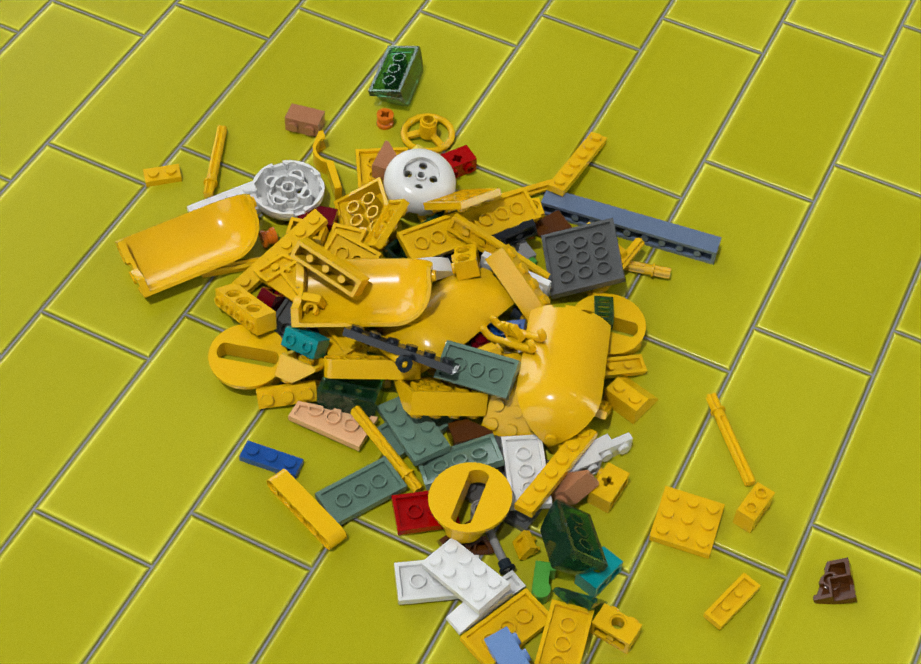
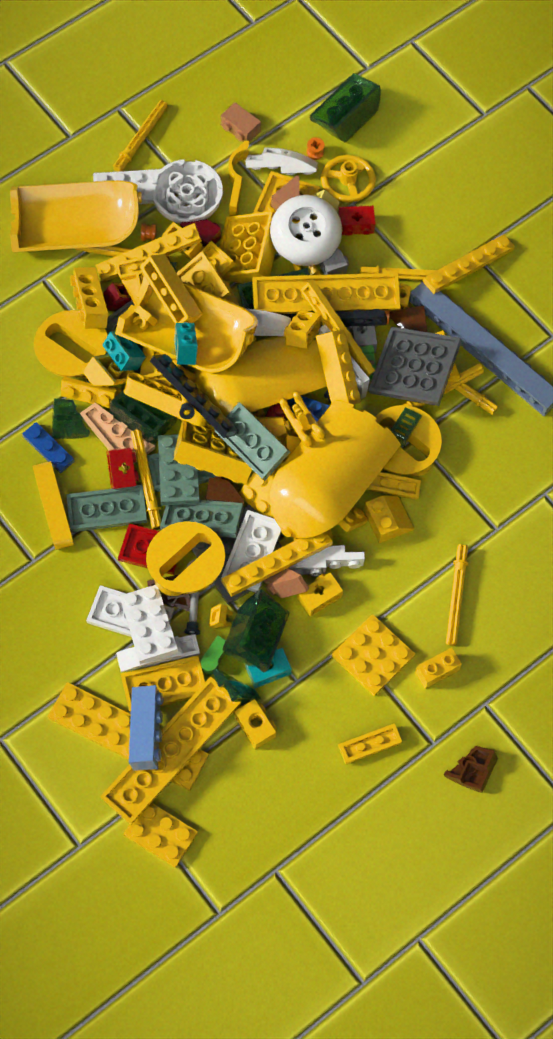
camera: 25 degrees right, 15 degrees up
yellow plate [143,164,182,187] -> none
yellow plate [363,199,410,250] -> none
yellow plate [423,188,501,213] -> none
none -> clear green slope [52,398,90,439]
none -> red brick [106,448,138,489]
none -> teal brick [174,322,198,365]
none -> white slope [246,148,318,175]

